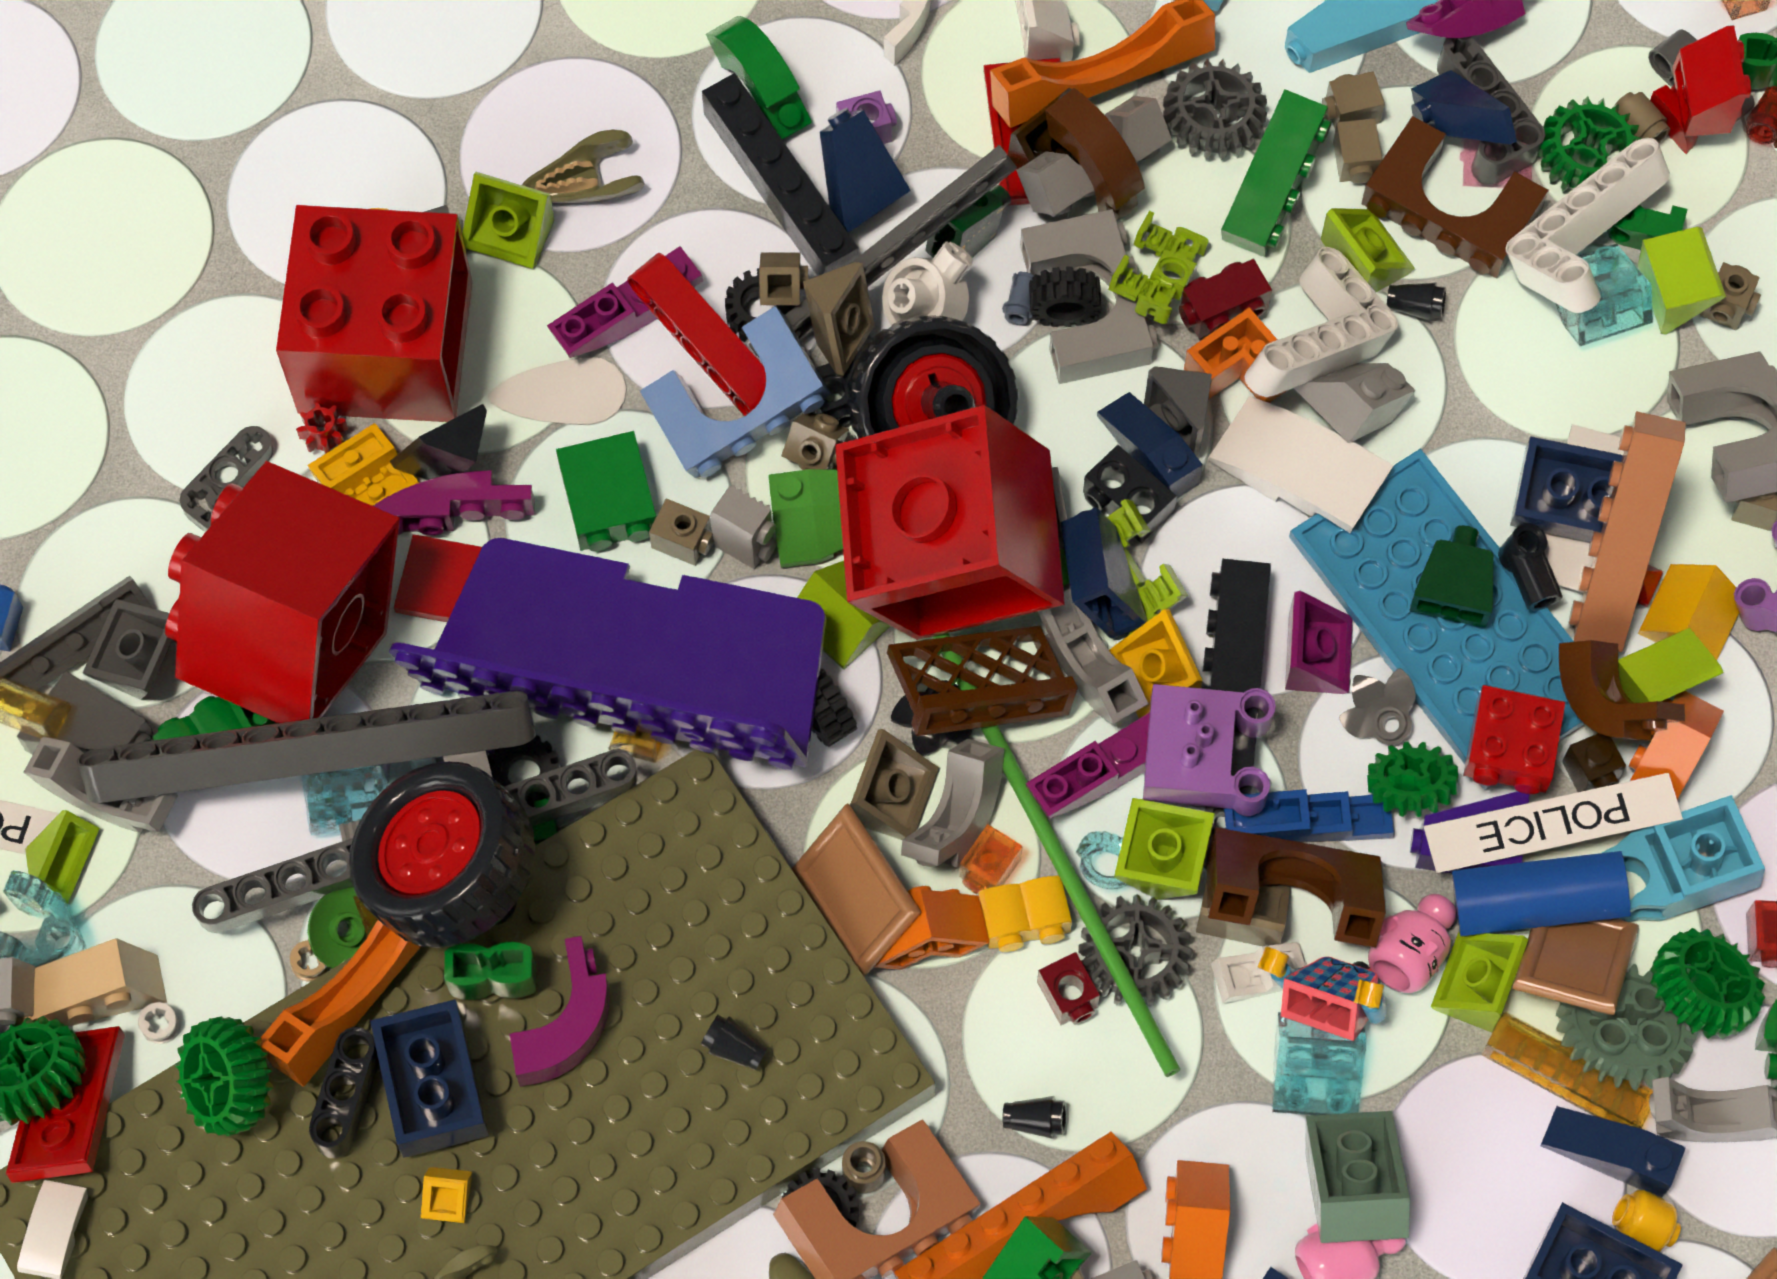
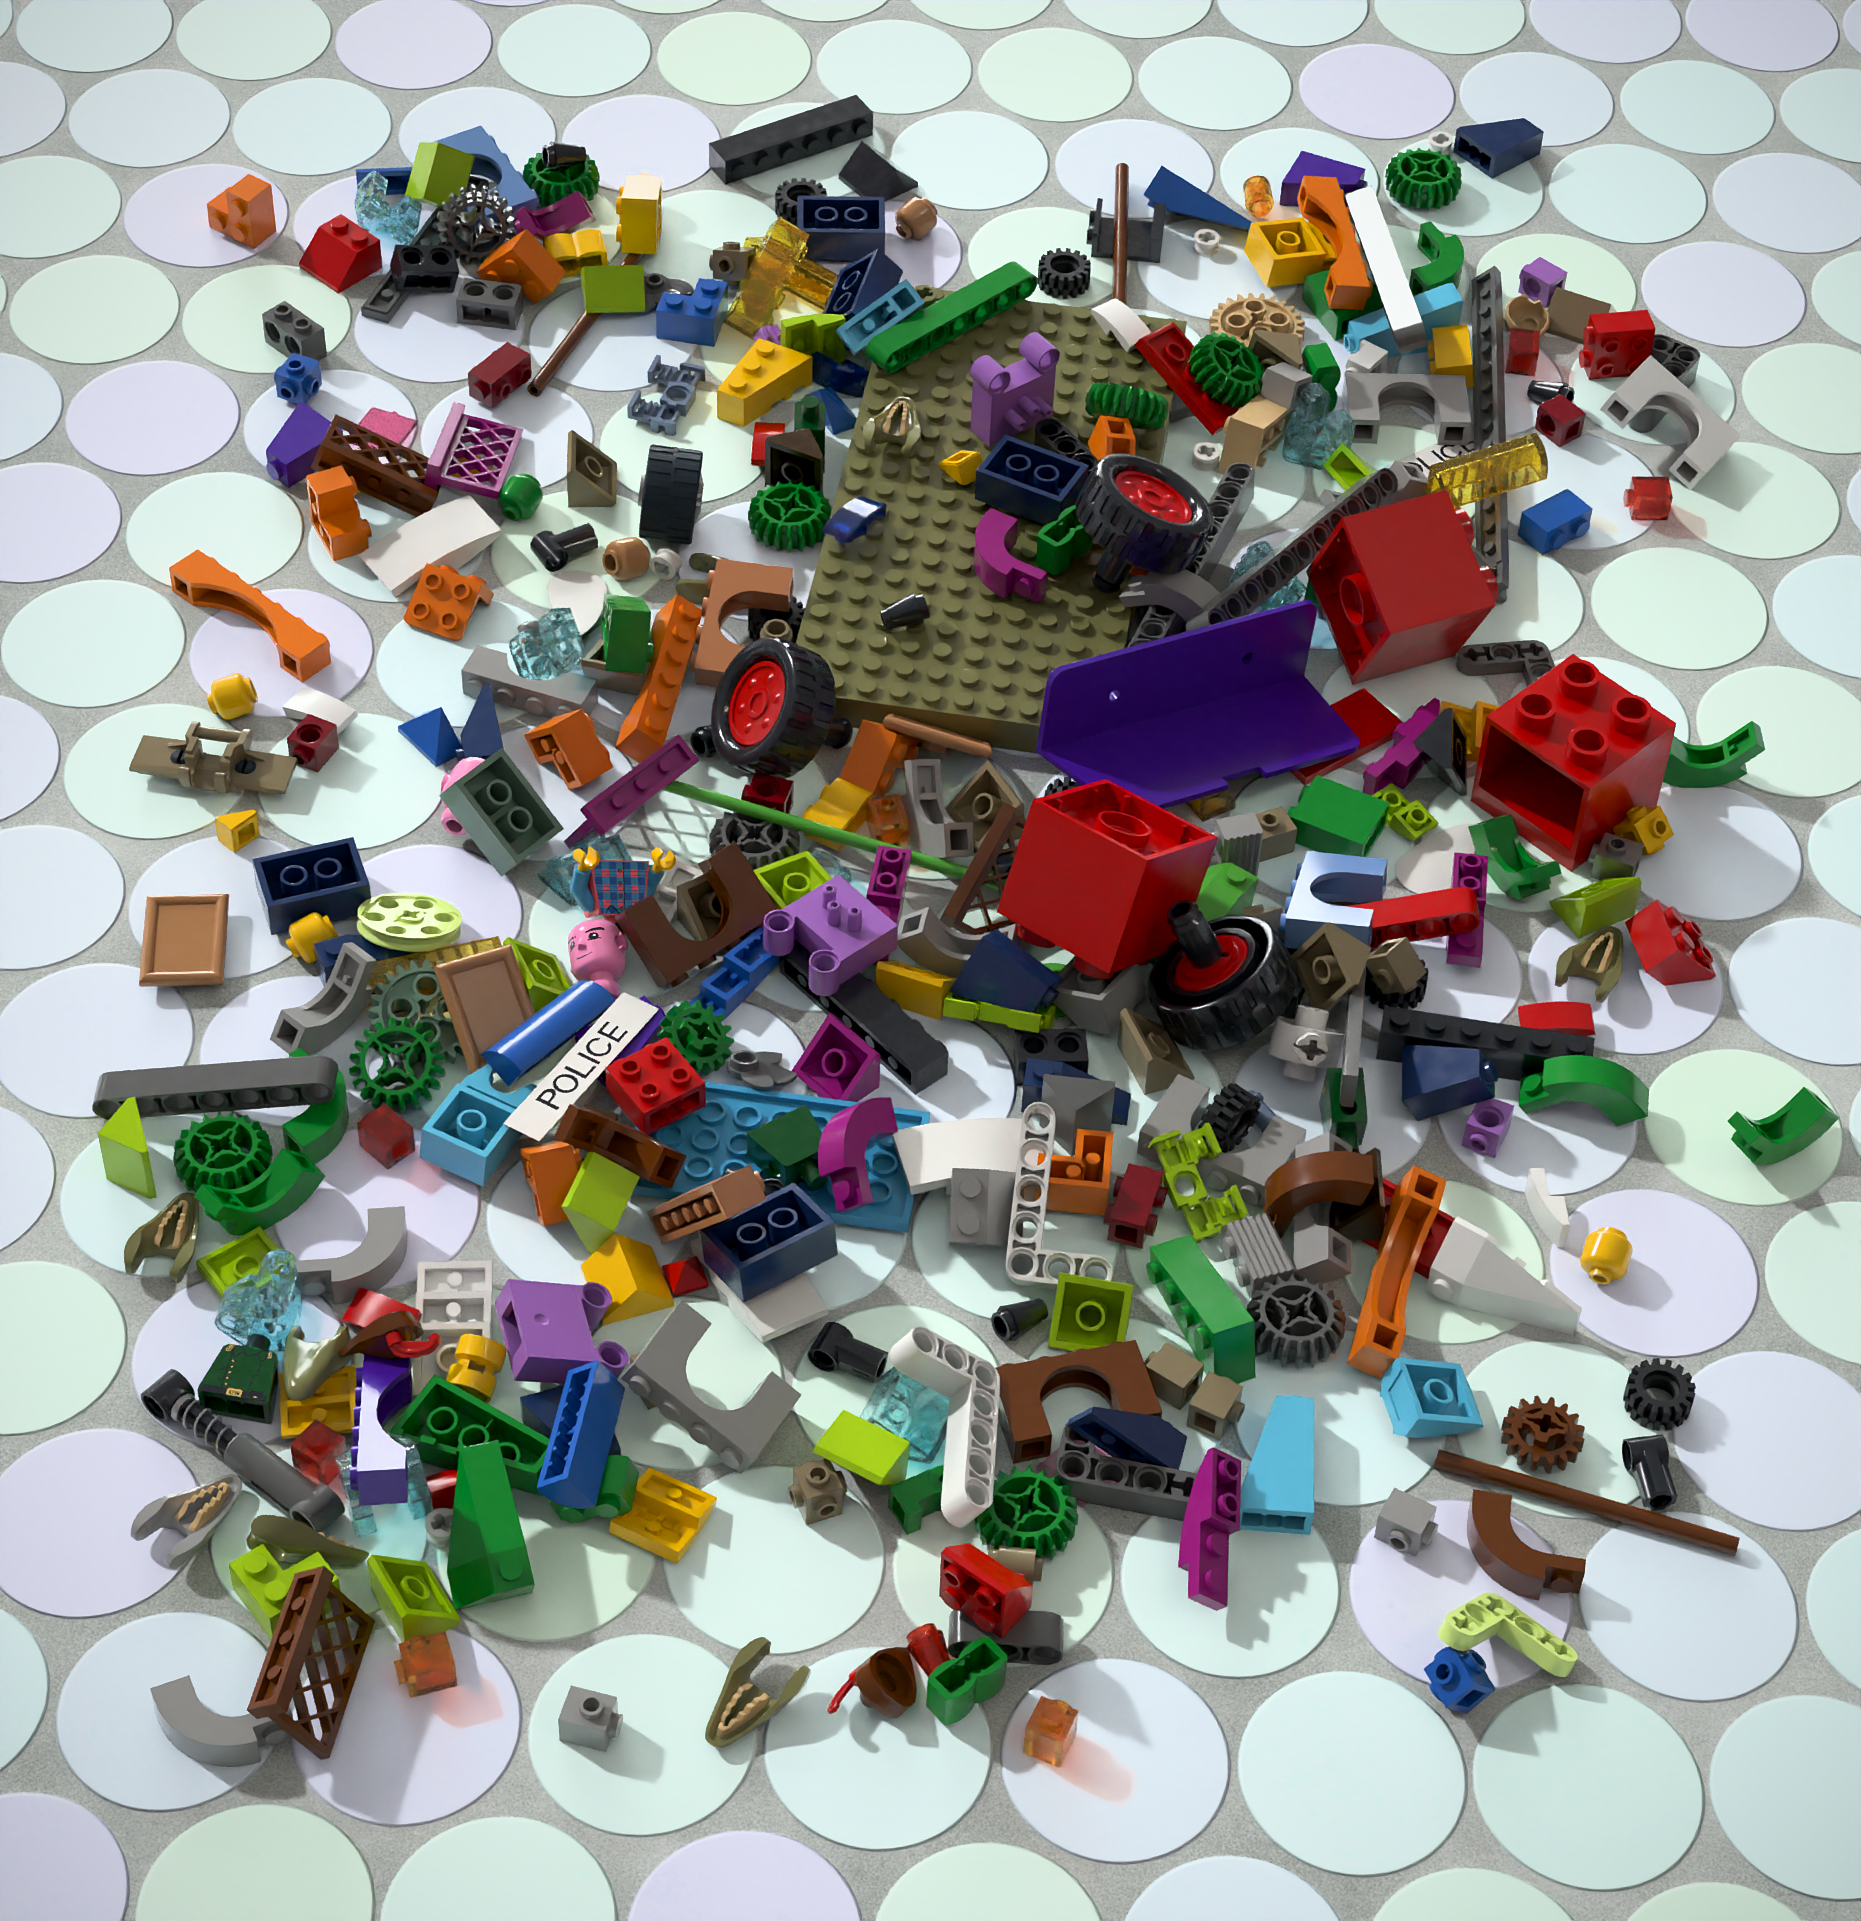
camera: 130 degrees right, 20 degrees down
none -> yellowish green wedge [357,893,462,952]
none -> magenta fence [563,734,700,849]
none -> black wheel [711,637,853,779]
none -> black piece [807,1322,888,1383]
none -> magenta arch [818,1097,898,1212]
none -> clear blue slope [823,496,887,543]
none -> medium lavender piece [970,332,1060,447]
none -> dark tan slope [1117,1008,1195,1095]
none -> light grey brick [1222,1213,1295,1298]
none -> lime slope [1372,783,1439,842]
none -> green arch [1468,814,1562,899]
none -> red slope [1518,1001,1596,1037]
none -> red slope [1625,899,1716,986]
none -> green arch [1663,721,1766,788]

